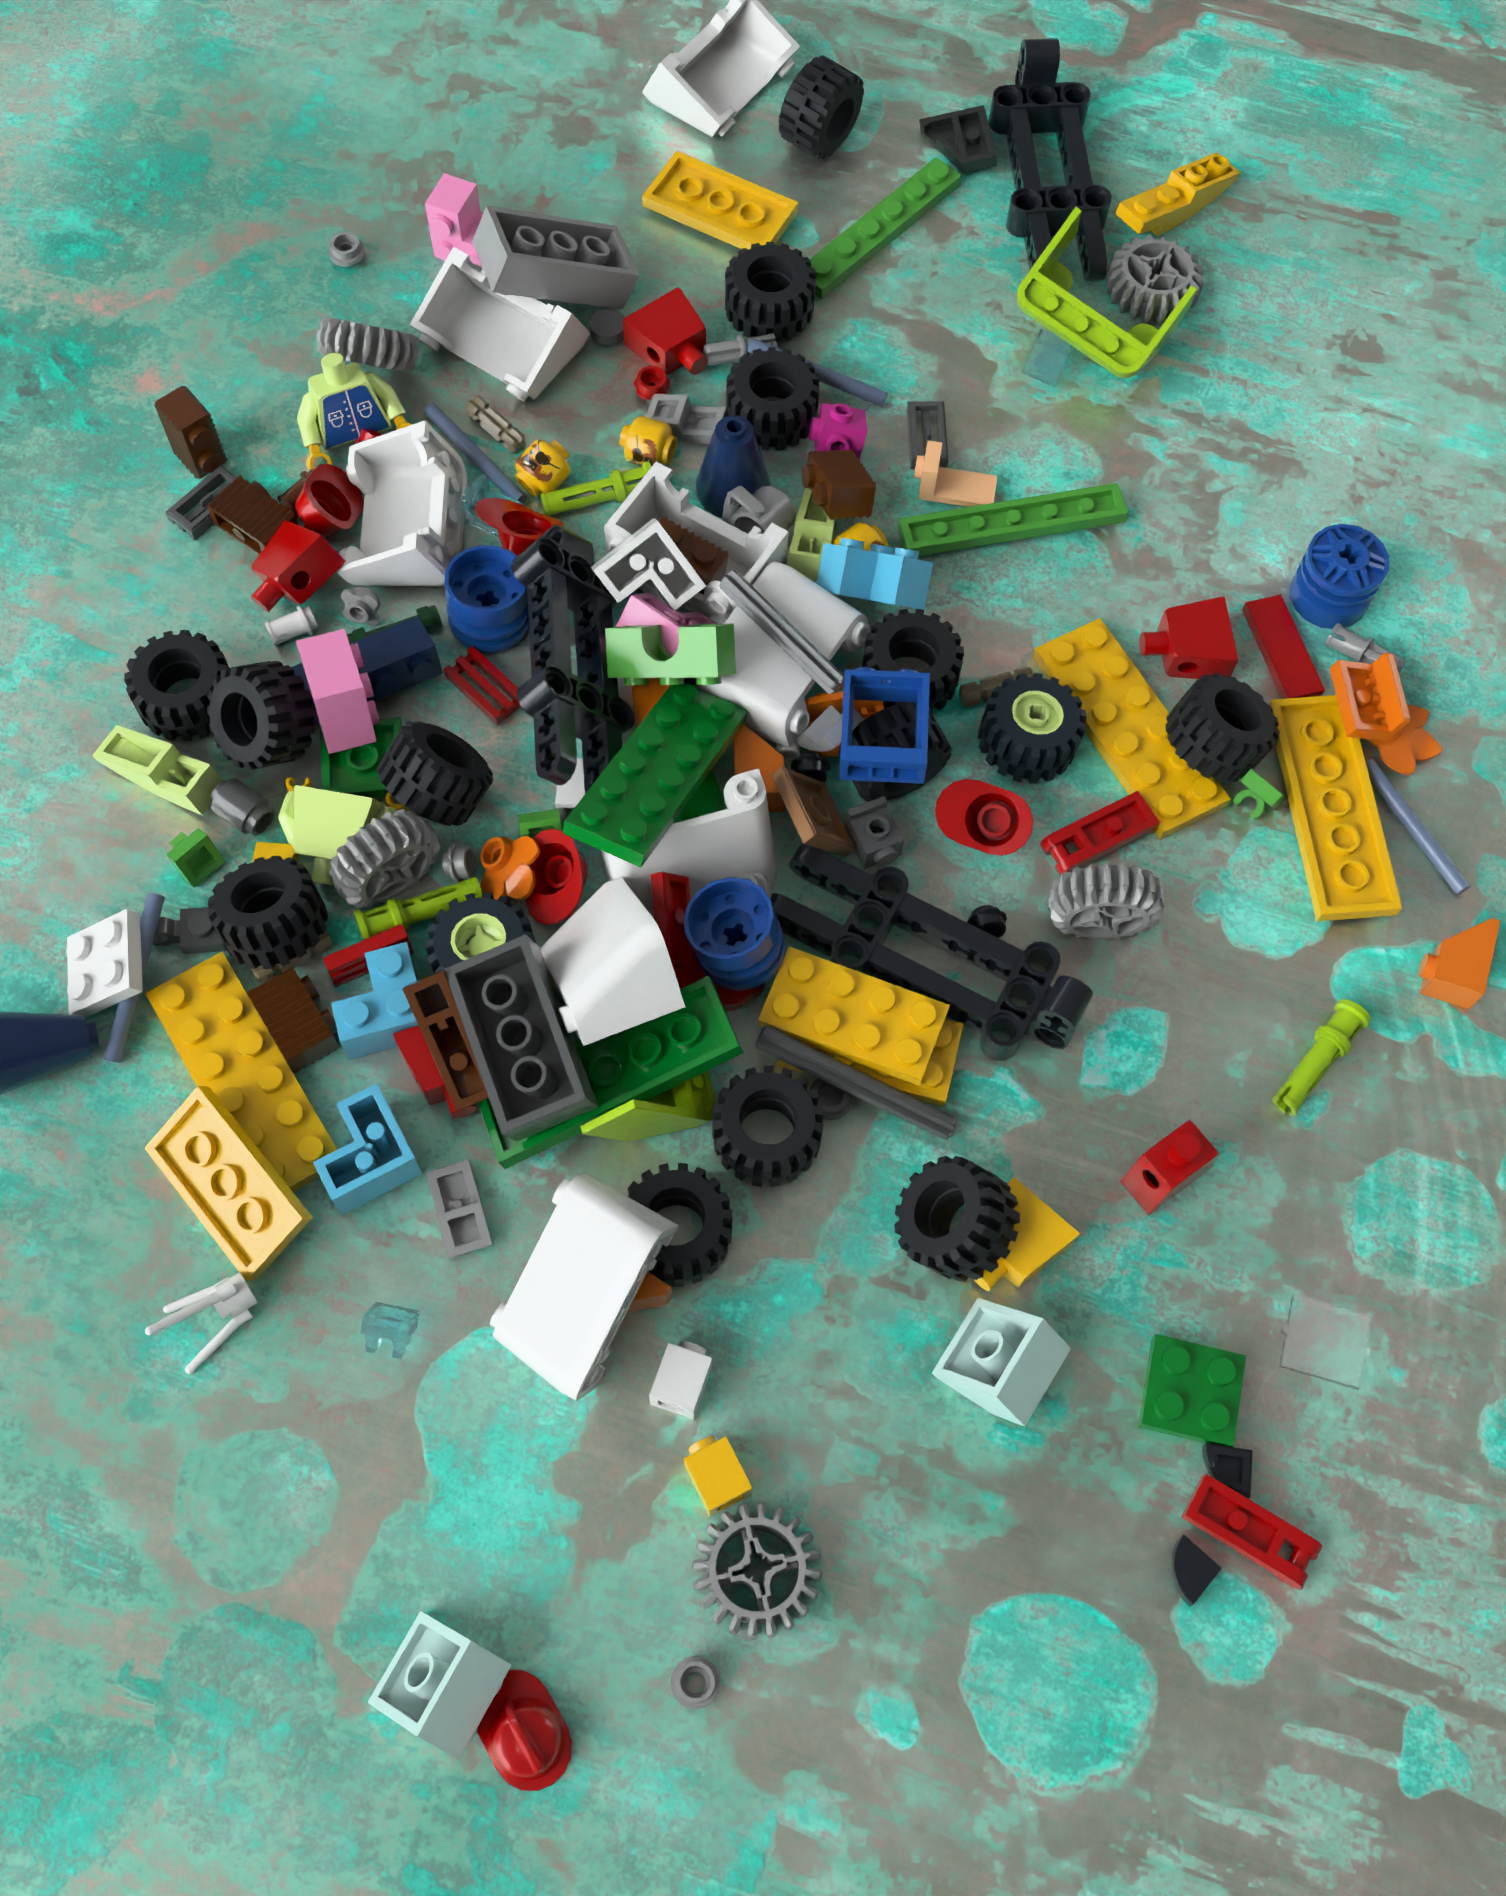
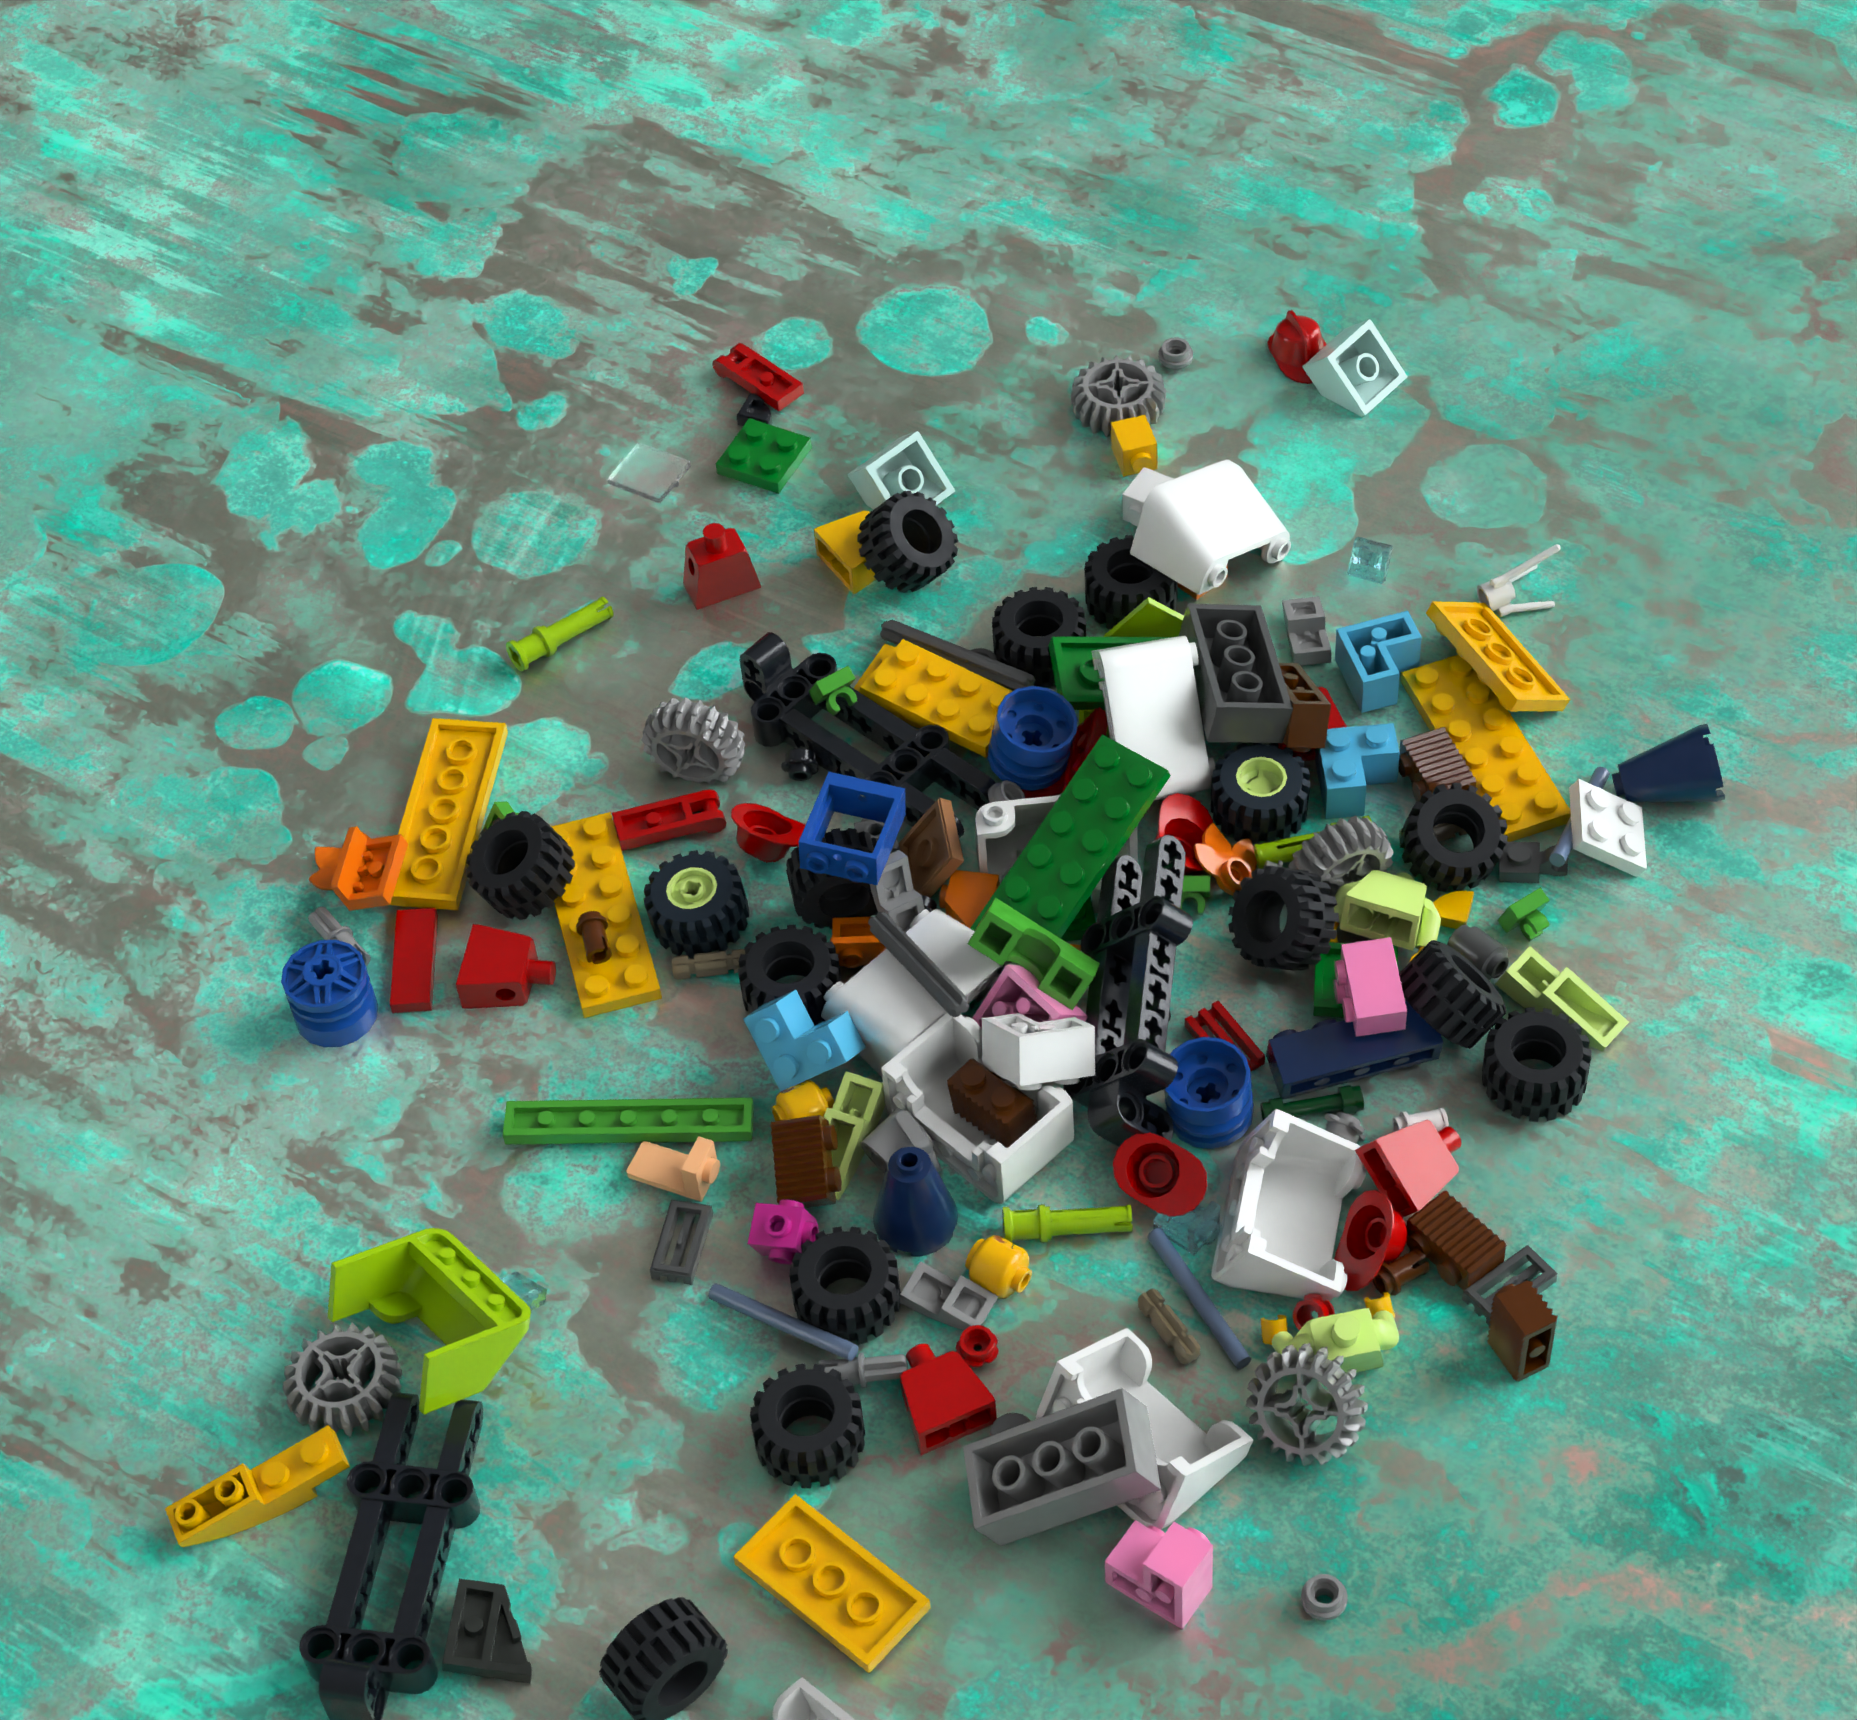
camera: 160 degrees left, 15 degrees down
red tile [323,924,414,988] -> none
yellow head [515,439,571,497] -> none
bright green plate [809,157,962,300] -> none
black tile [1172,1534,1222,1606] -> none
sand blue bar [1366,759,1471,895] -> none
orange slope [1418,918,1500,1009] -> none
none -> reddish brown pin [576,911,612,964]
none -> bright green tile [809,666,857,716]

